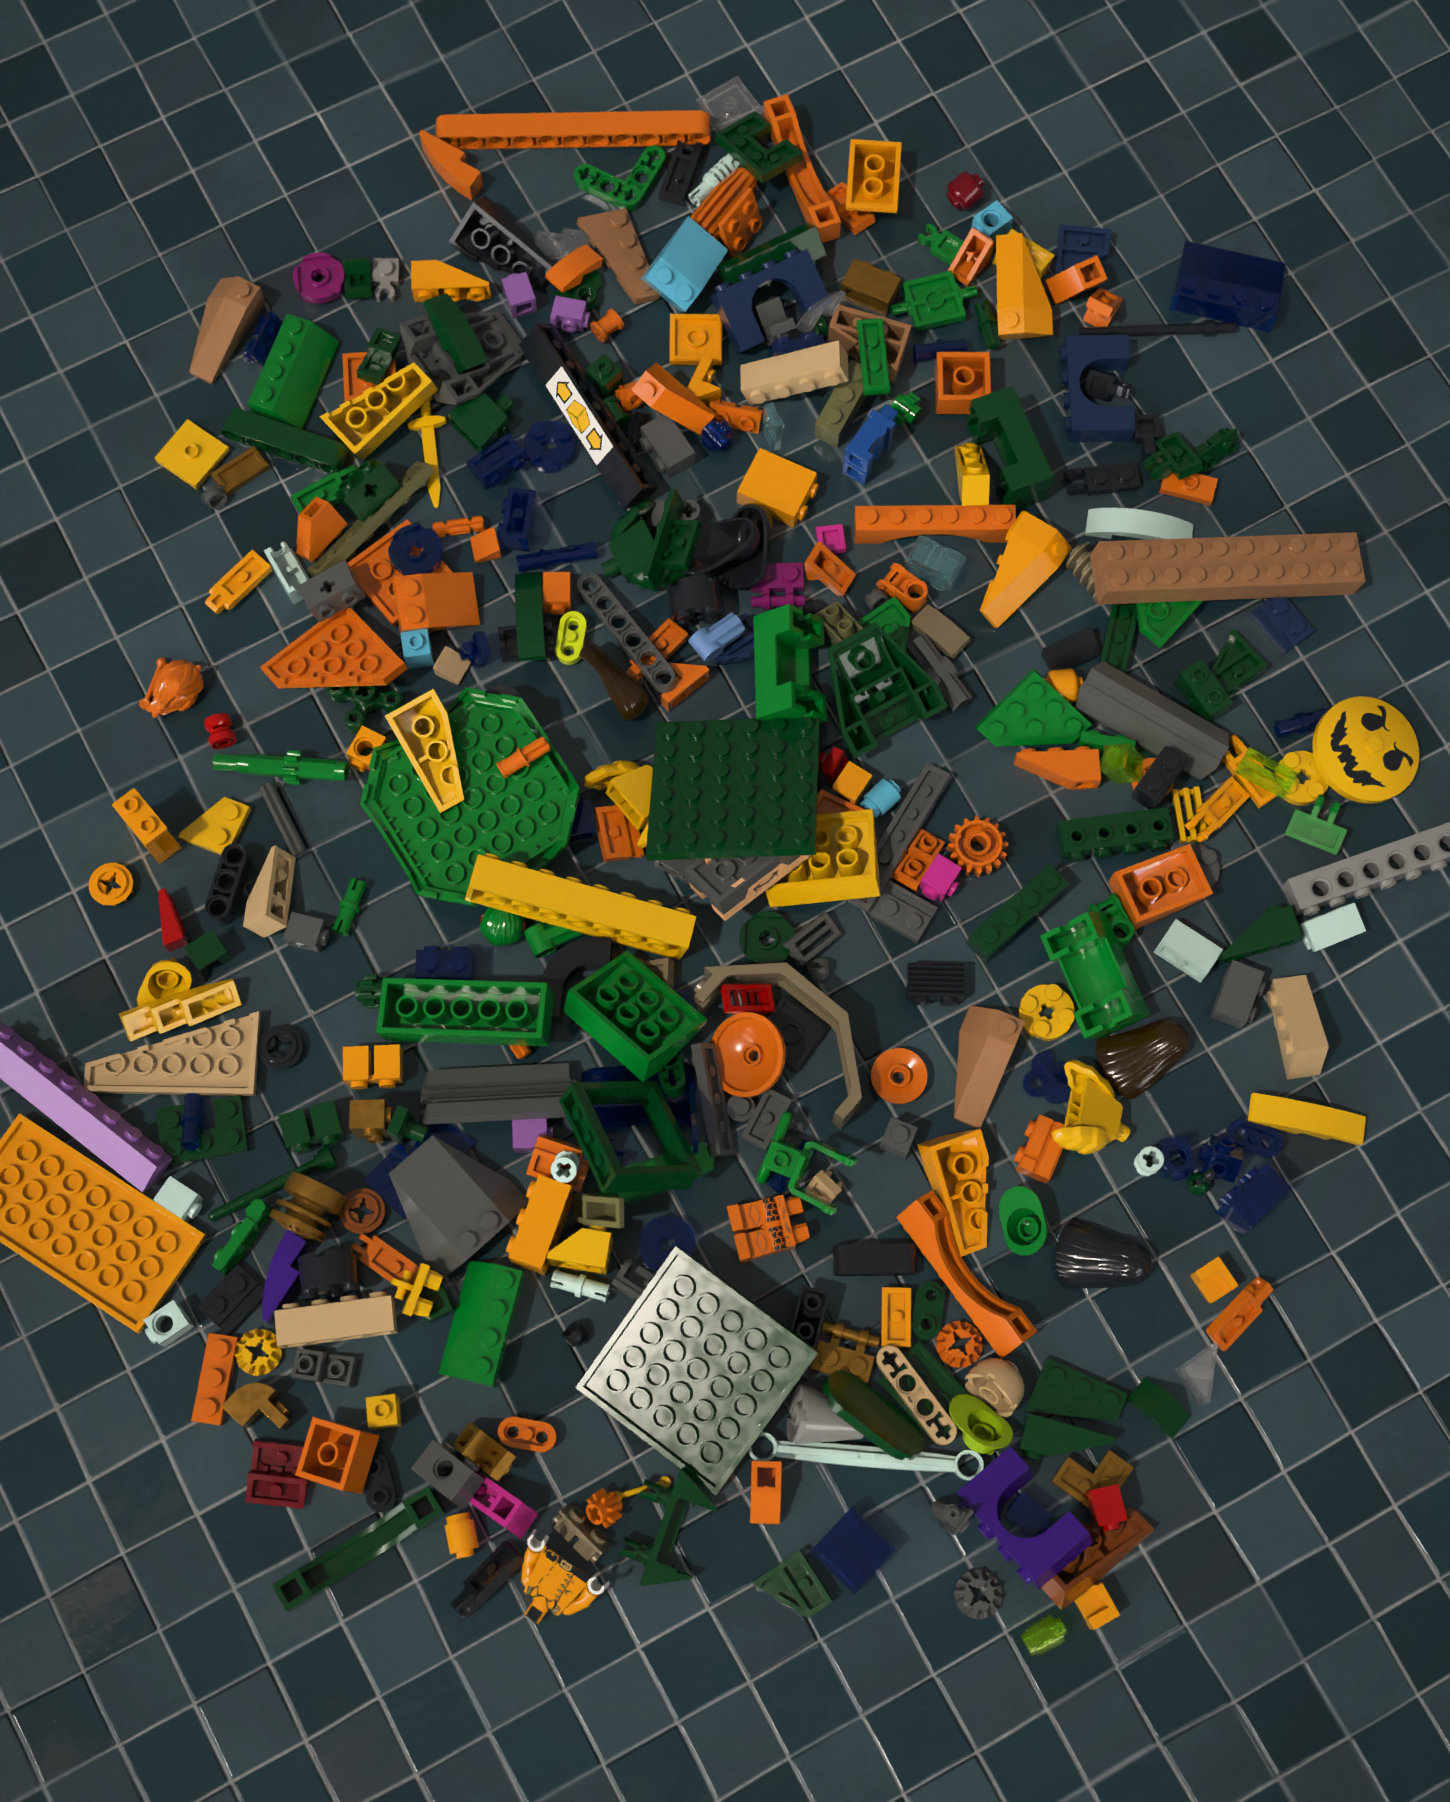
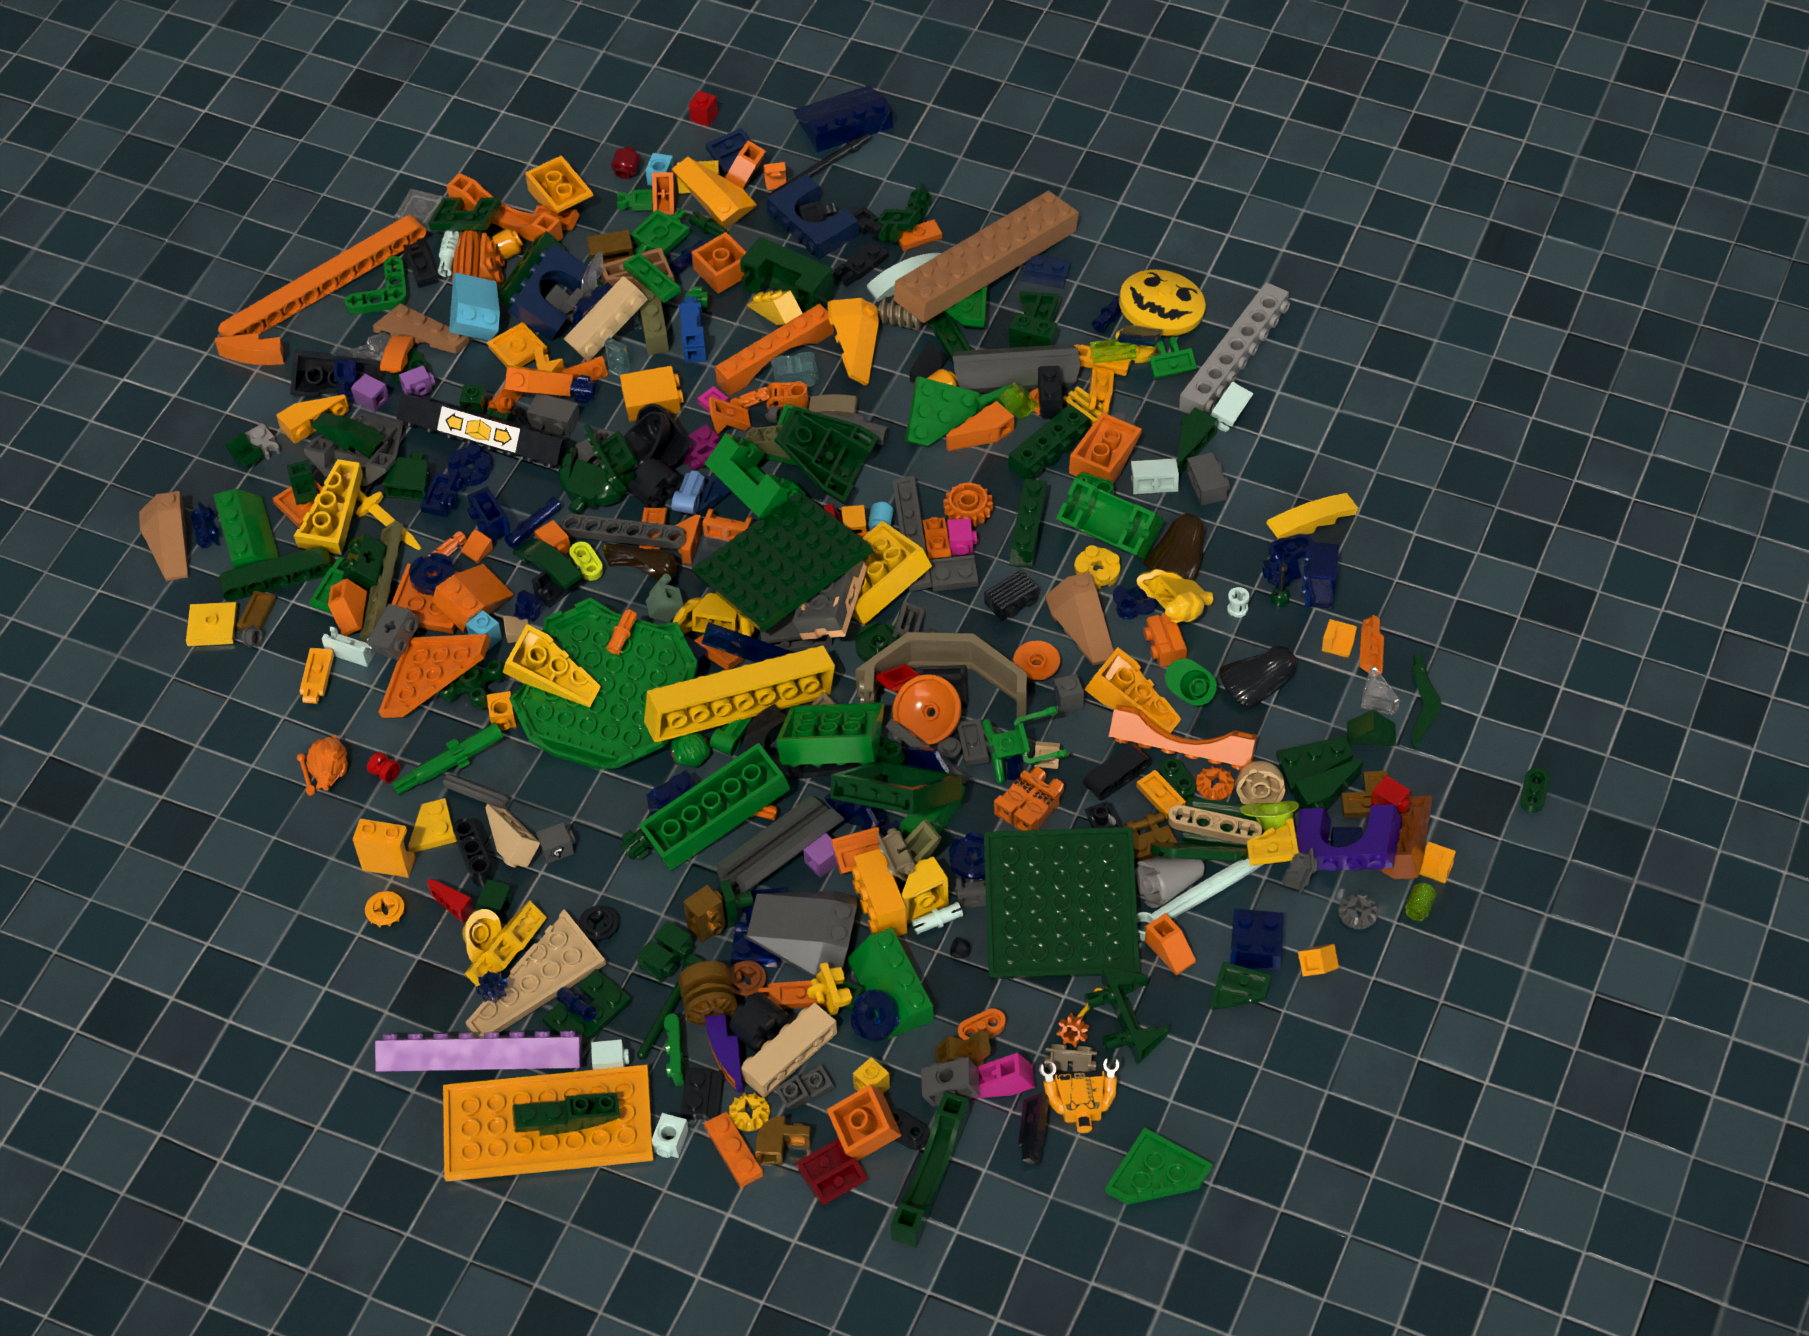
camera: 35 degrees left, 20 degrees down
magenta plate [293,252,345,304] -> none
green pin [331,878,367,936] -> none
light orange piece [343,1044,403,1090] -> none
light orange brick [445,1512,479,1559] -> none
light aqua bush [551,1150,580,1183] -> none
orange bush [590,309,624,343] -> none
clear blue brick [1155,1135,1196,1181] -> none
tan wedge [1266,975,1329,1080] -> none
none -> clear blue plate [334,359,356,397]
none -> clear blue gear [476,971,508,1003]
none -> light orange head [492,228,523,260]
none -> dark green slope [512,1093,620,1136]
none -> sand green brick [645,574,683,623]
none -> red brick [689,90,718,127]
none -> clear blue tile [701,622,796,663]
none -> orange hinge [702,508,754,541]
none -> orange axle [730,387,771,408]
none -> clear blue plate [850,990,900,1042]
none -> dark tan hinge [876,828,915,881]
none -> green plate [1105,1127,1213,1205]
none -> piece [1117,325,1163,347]
none -> yellow wing [1247,818,1299,866]
none -> light orange panel [1298,944,1339,976]
none -> dark green piece [1412,654,1442,748]
none -> dark green plate [1520,768,1550,813]

